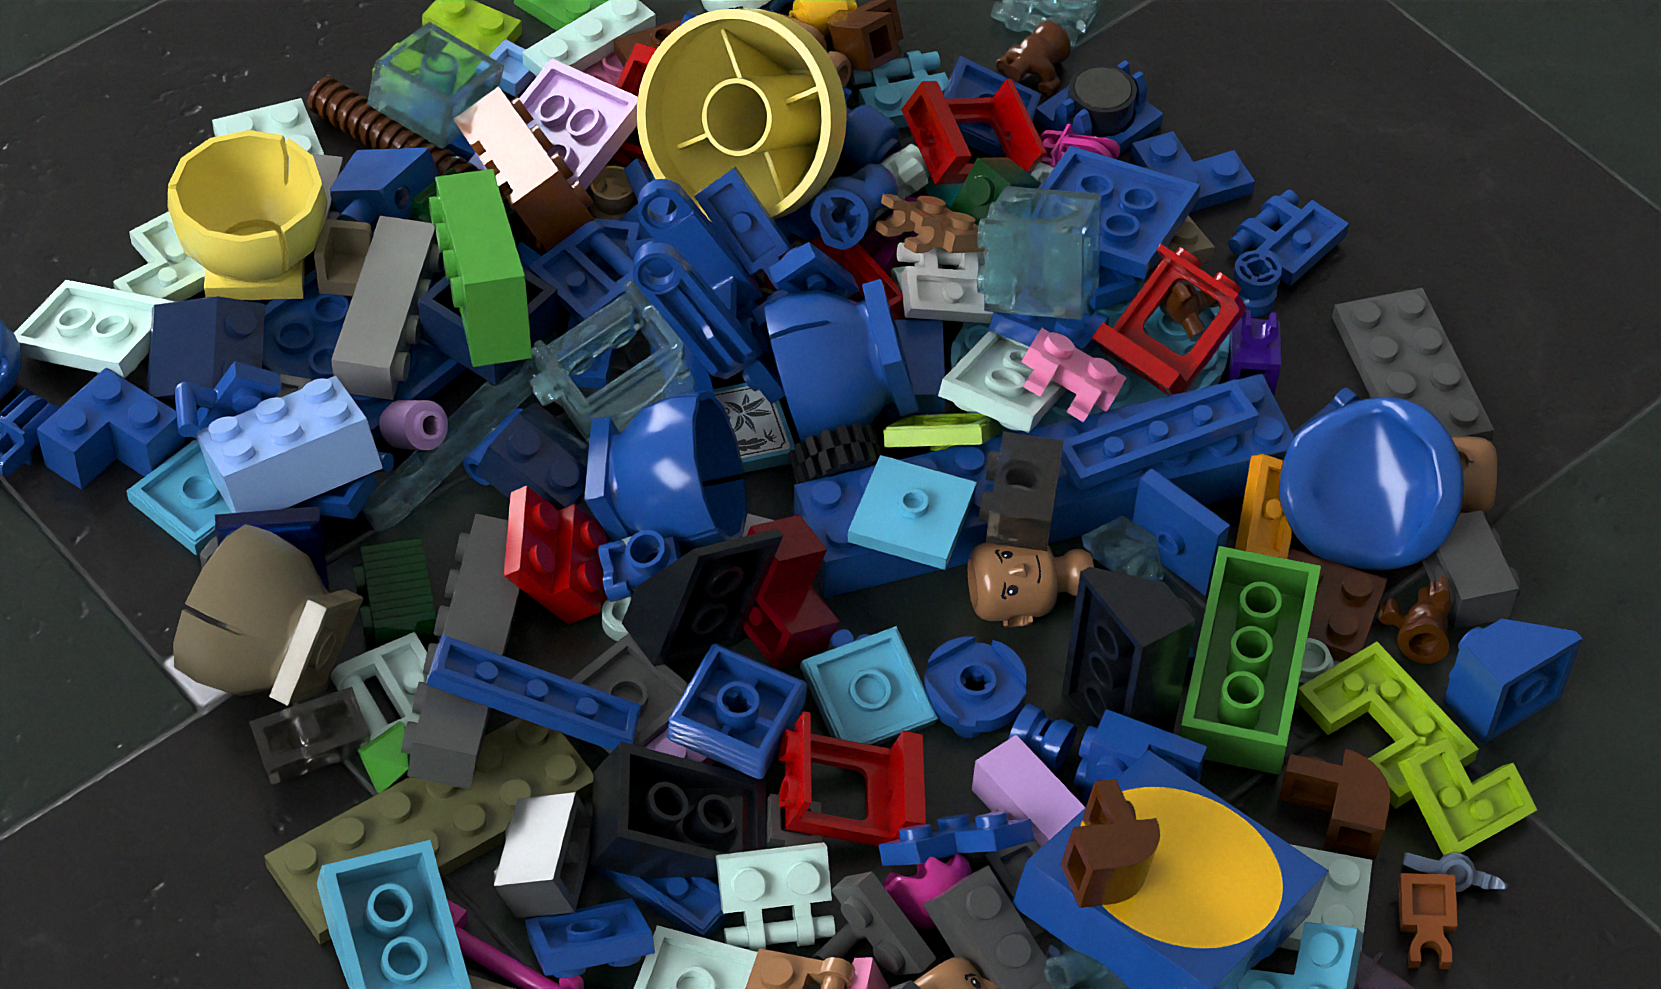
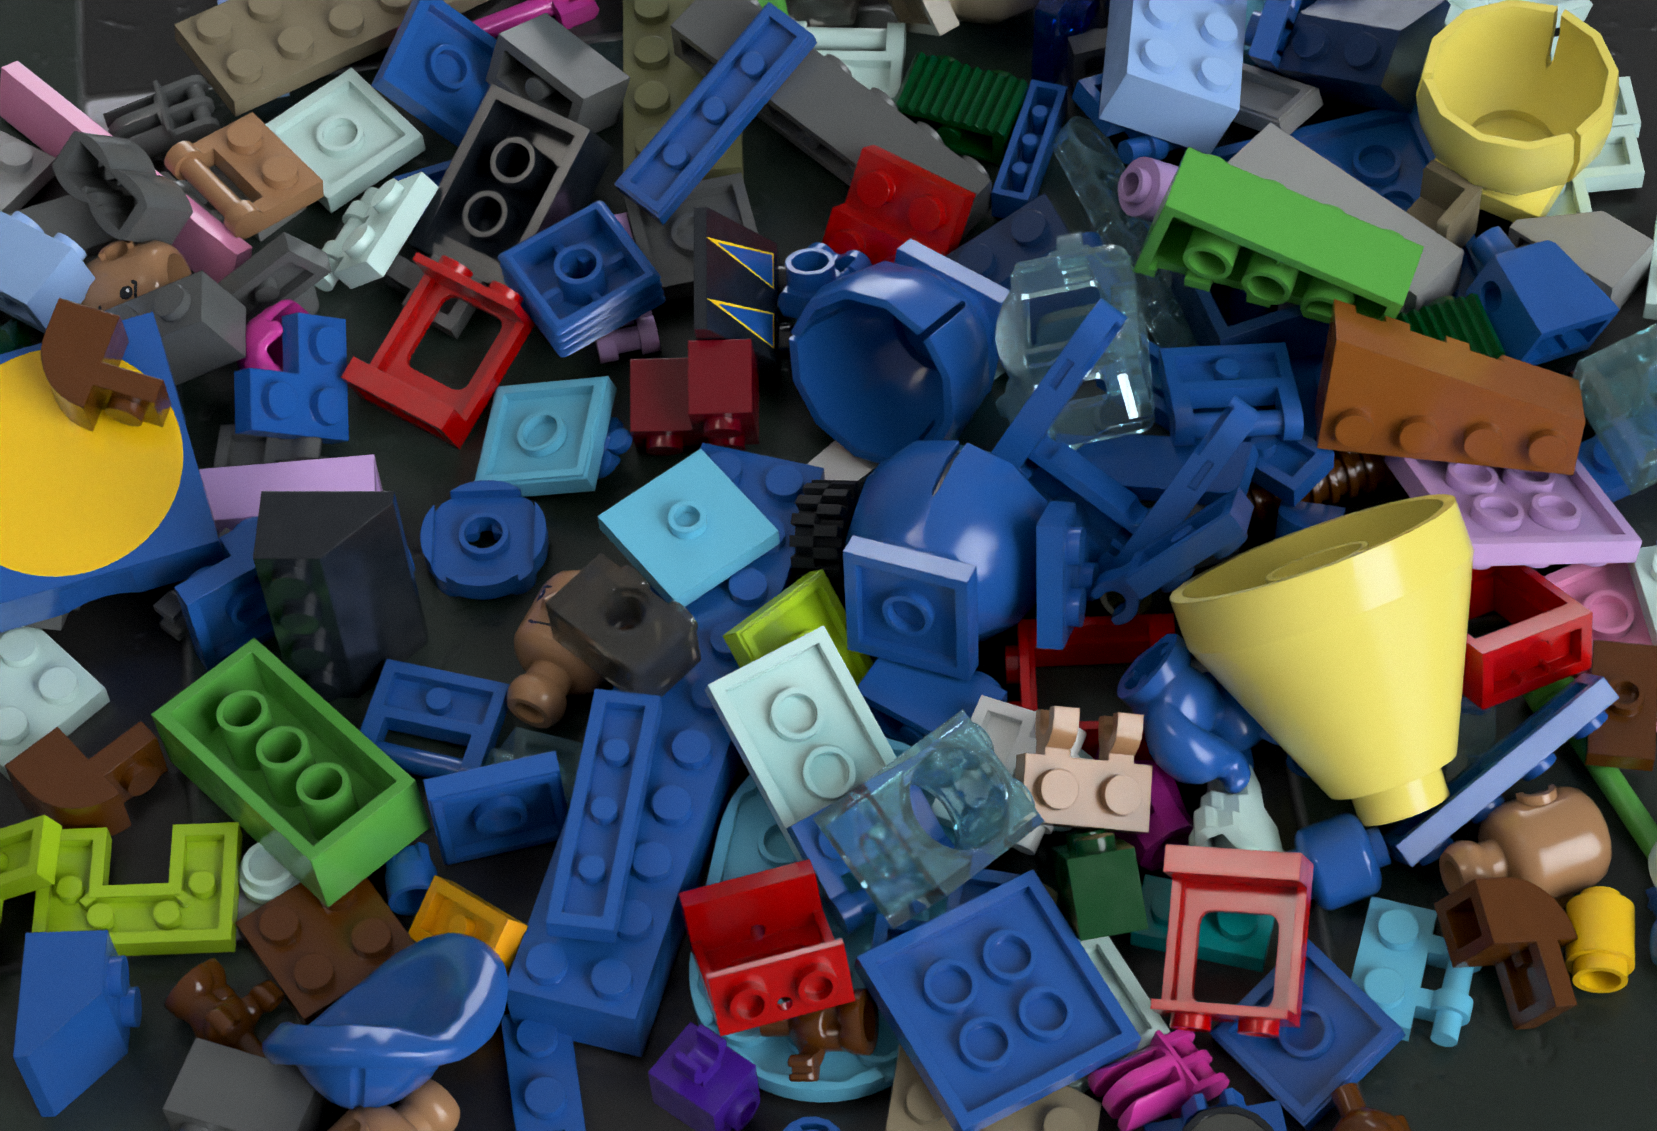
camera: 130 degrees right, 5 degrees up
bright pink plate [1021,328,1127,422] -> none
none -> blue piece [991,79,1068,218]

